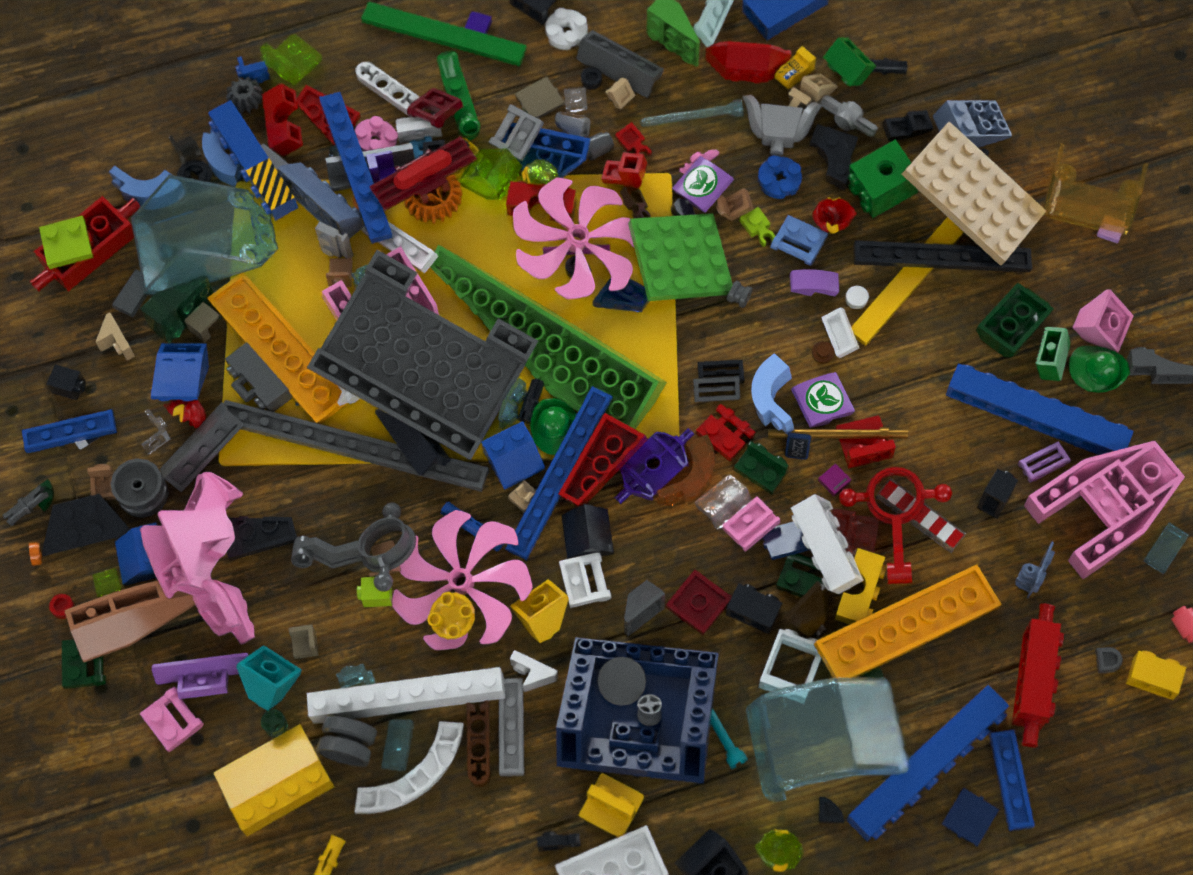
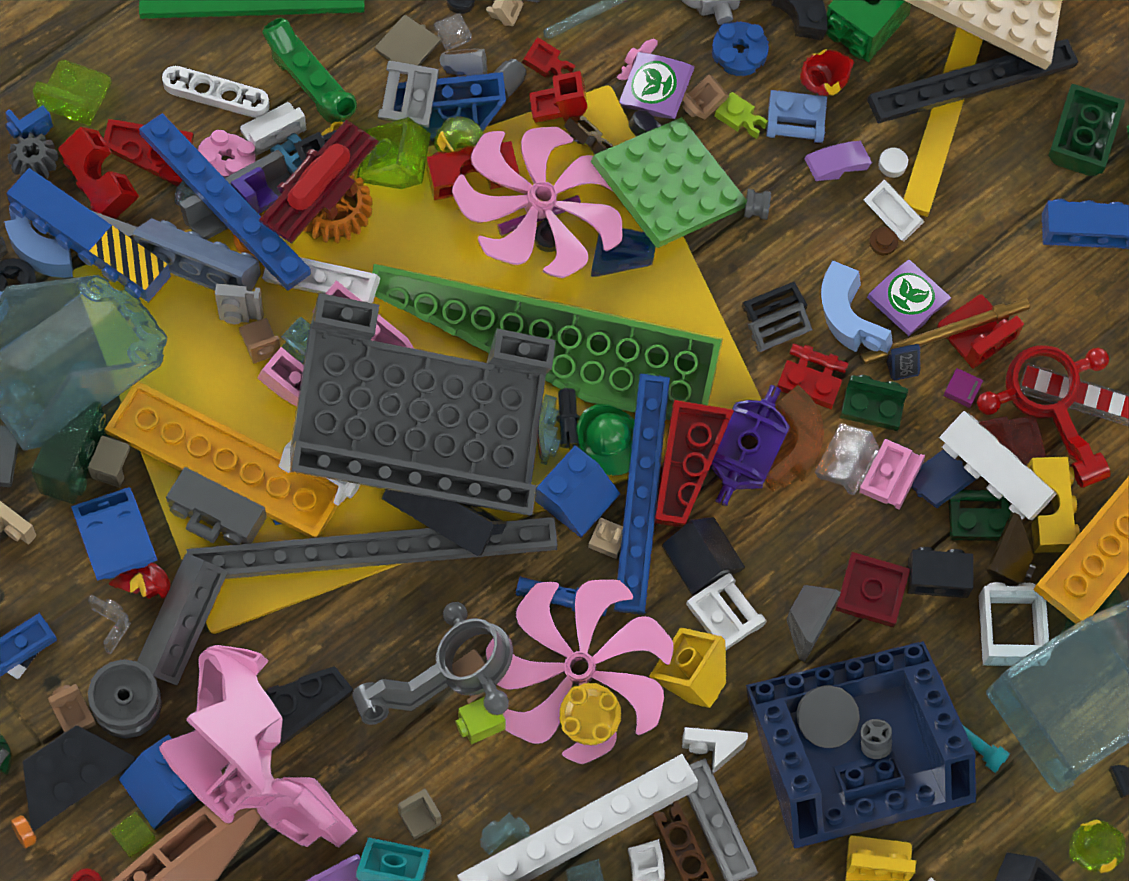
camera: 30 degrees left, 0 degrees up
dark red plate [407,87,463,128] -> none

